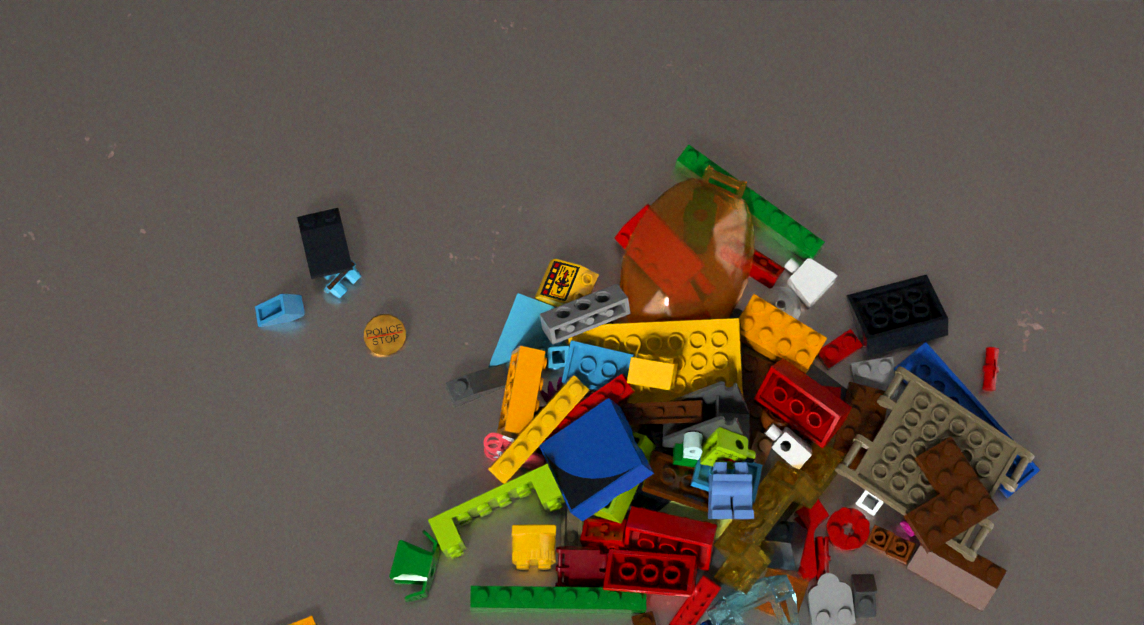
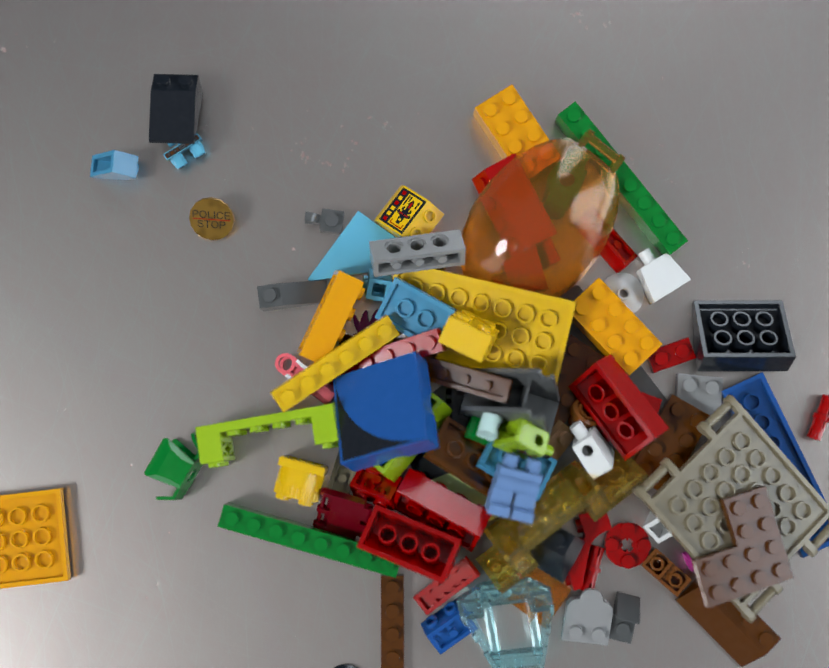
camera: 20 degrees right, 10 degrees up
none -> dark grey plate [304,208,344,235]
none -> light orange brick [473,84,561,182]

